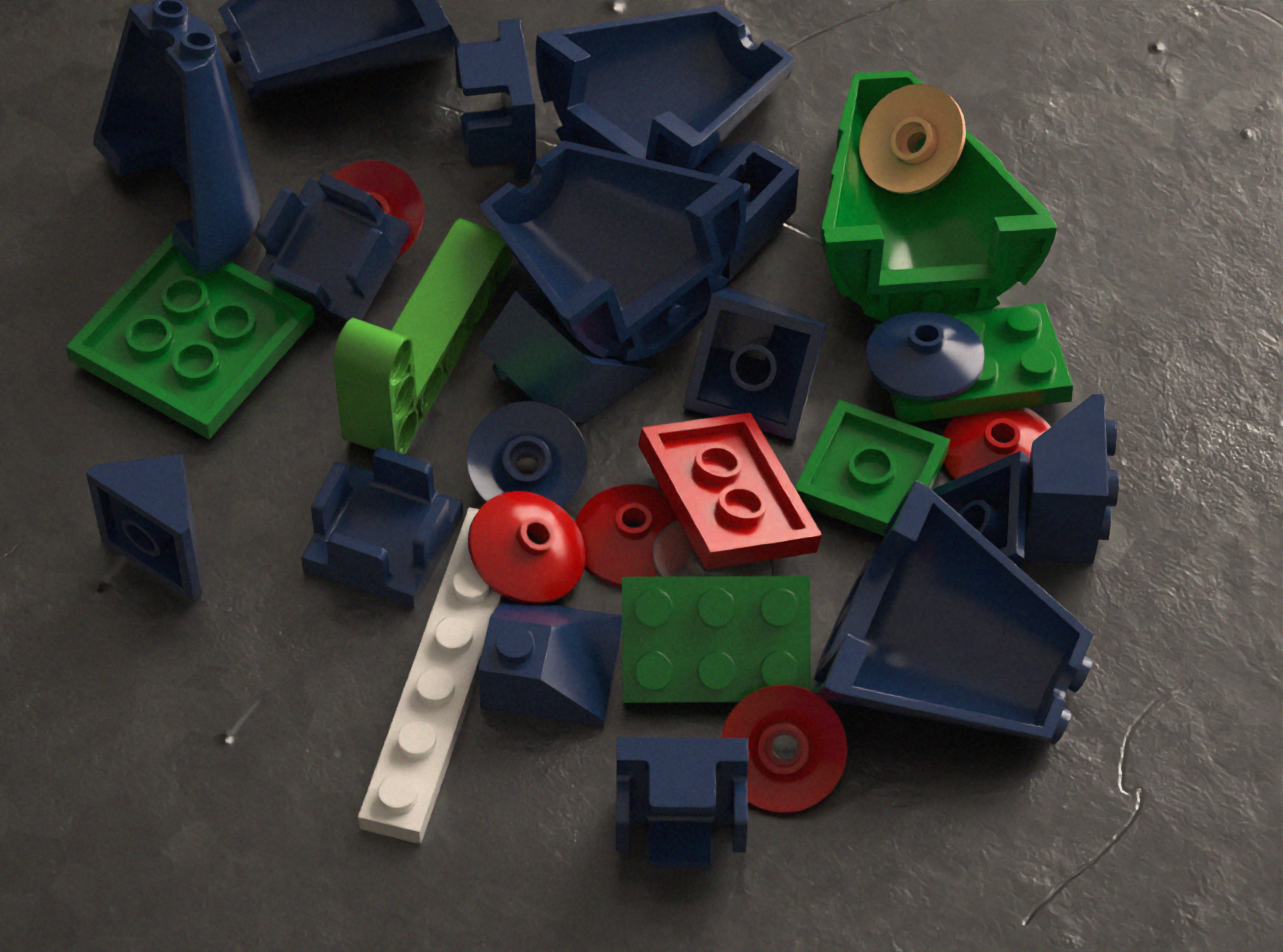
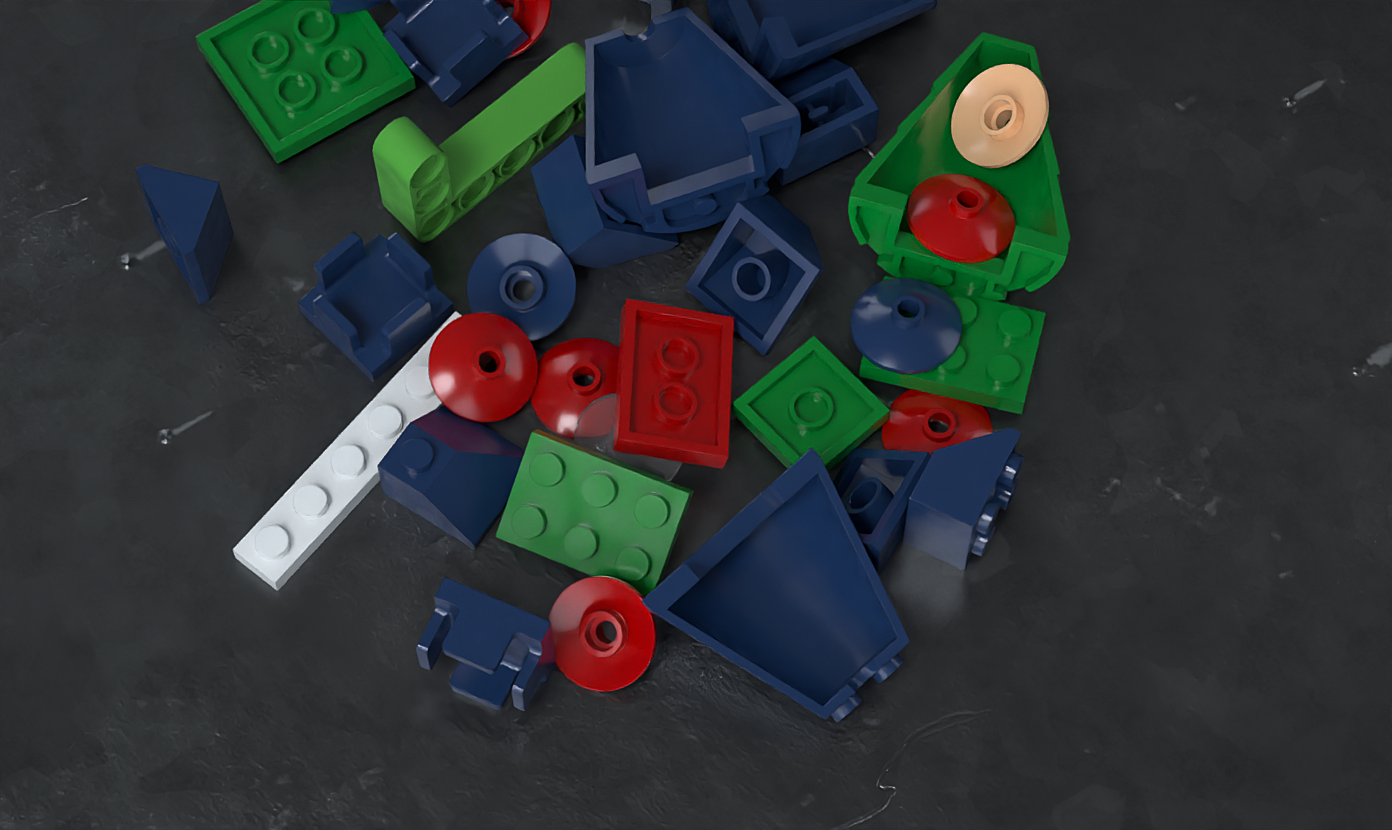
camera: 25 degrees right, 10 degrees up
none -> red dish [906,174,1015,263]

